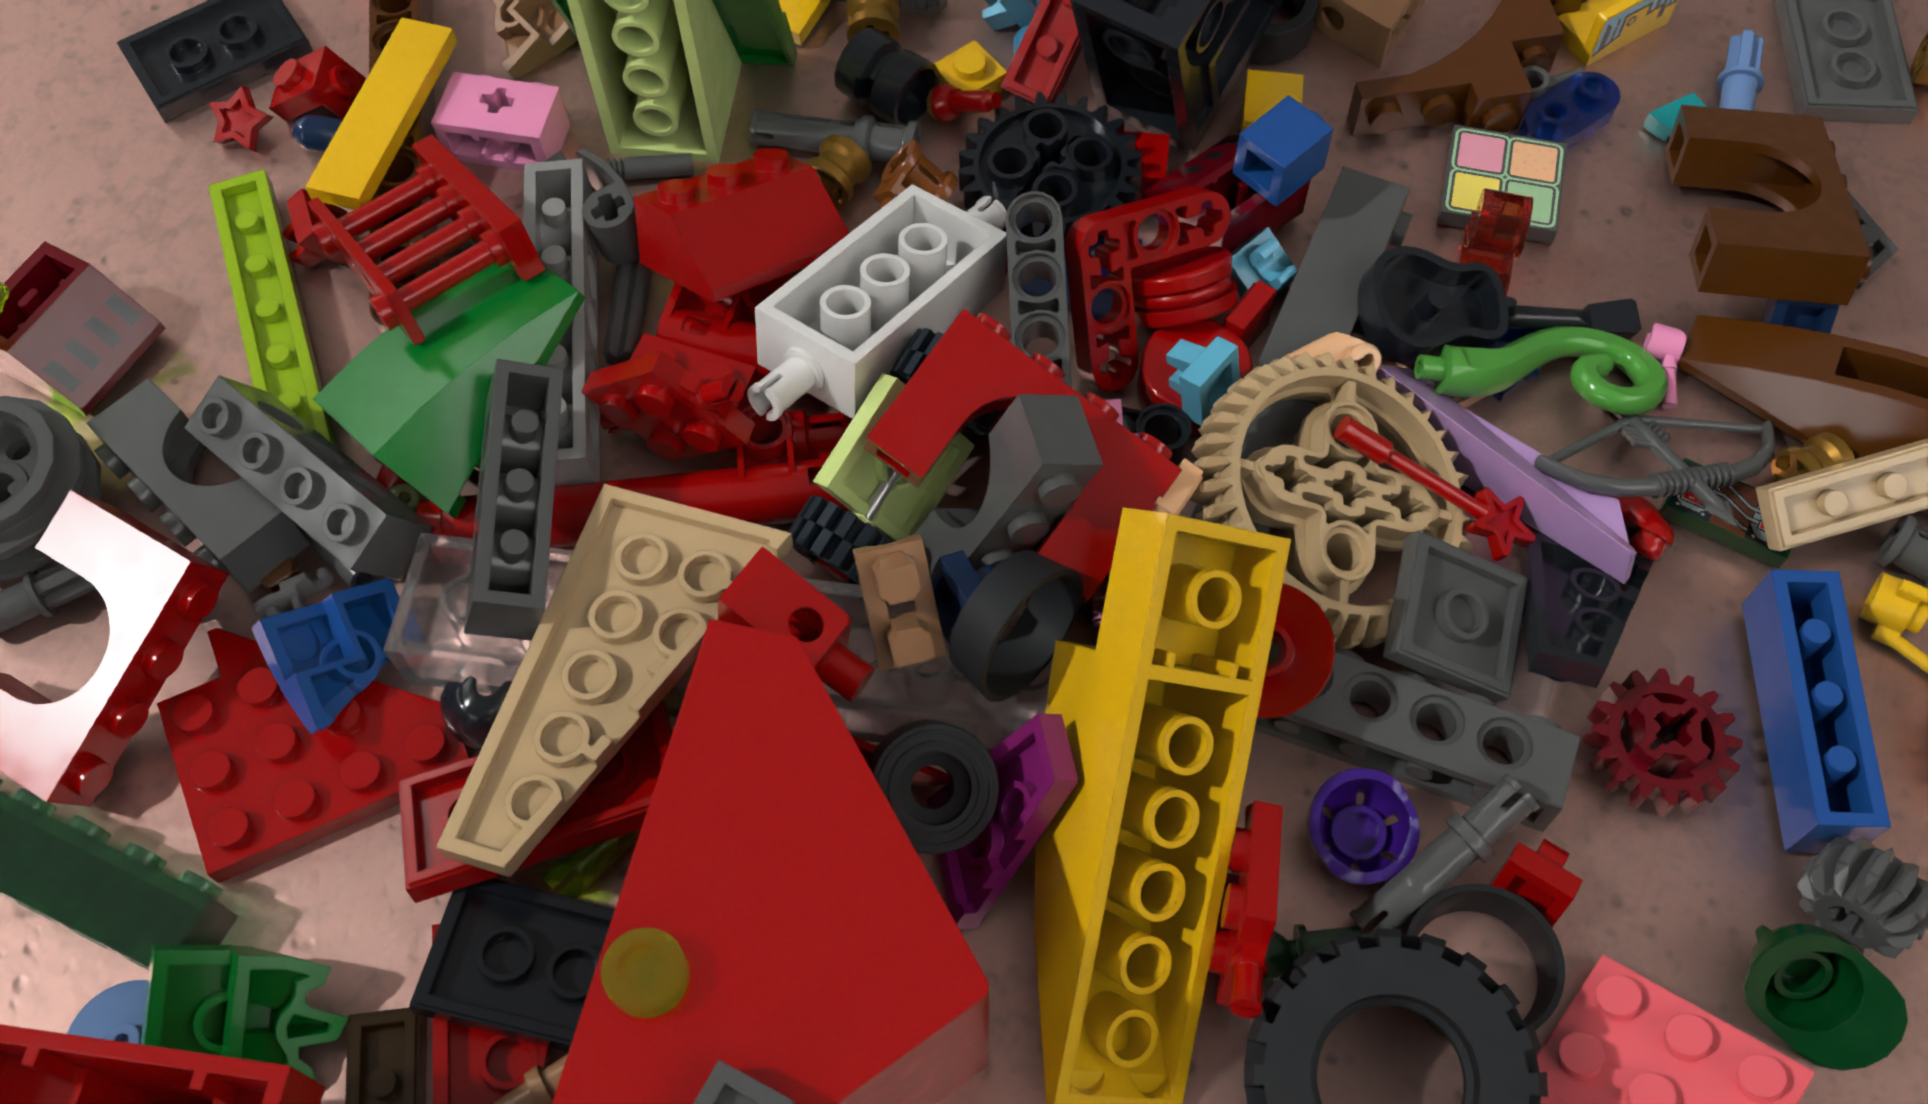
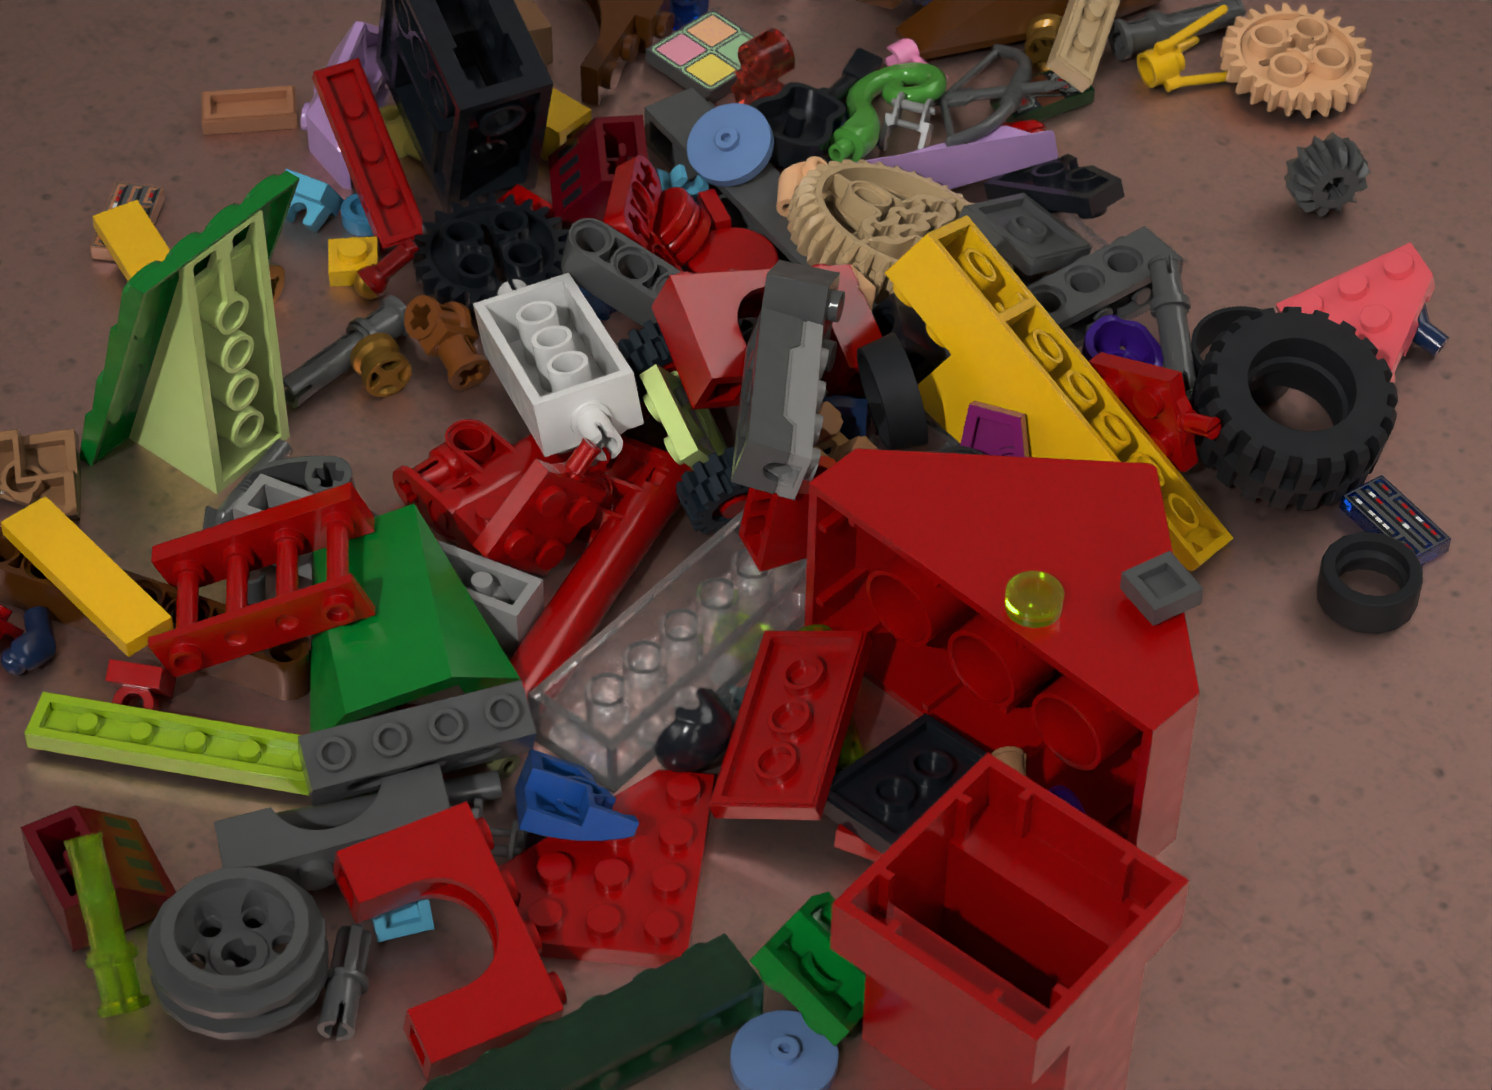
camera: 60 degrees left, 15 degrees down
bright pink brick [431,72,571,171] -> none
tan wing [436,484,794,877] -> none
dark grey brick [464,359,564,641] -> none
red slope [634,148,850,303] -> none
black wheel [834,27,939,125] -> none
medium azure tile [1166,336,1240,426] -> none
blue brick [1232,95,1334,207] -> none
red piece [1334,416,1536,561] -> none
red tile [1489,838,1583,927] -> none
dark red gear [1583,668,1743,817] -> none
blue brick [1742,569,1891,853] -> none
dark green piece [1743,923,1908,1071] -> none
none -> medium blue piece [687,103,774,187]
none -> piece [731,307,829,500]
none -> light grey piece [878,91,936,151]

